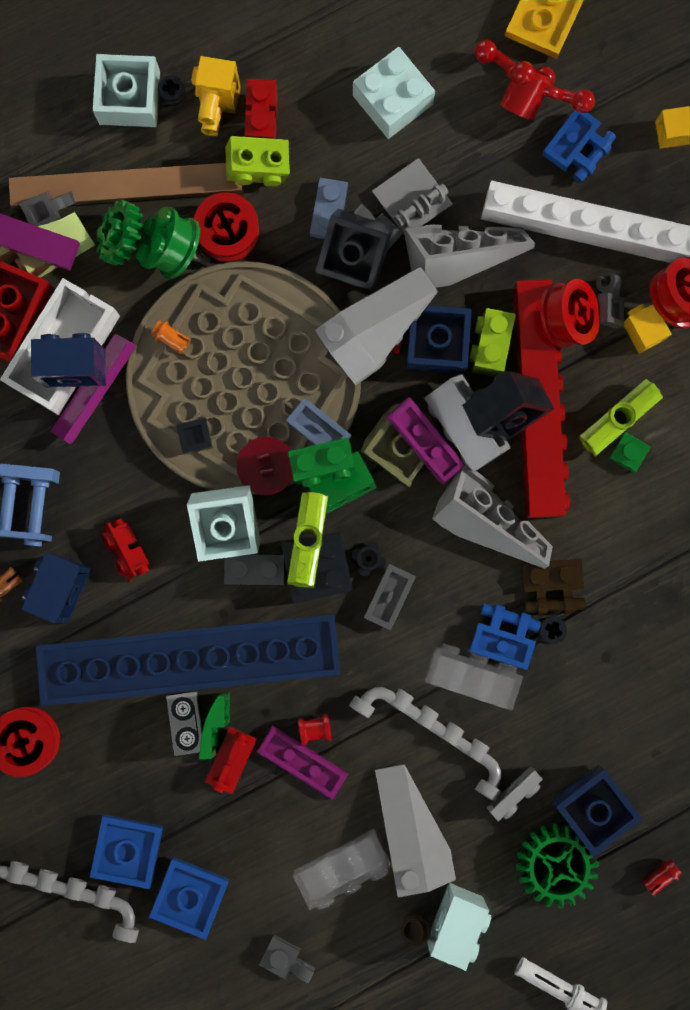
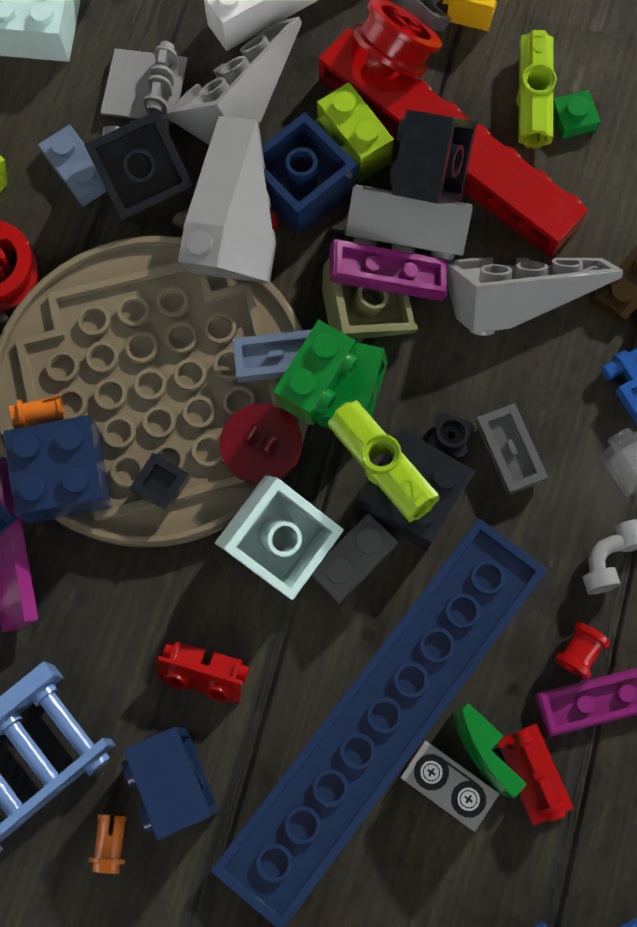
camera: 45 degrees left, 10 degrees down
none -> dark blue brick [3,415,111,524]

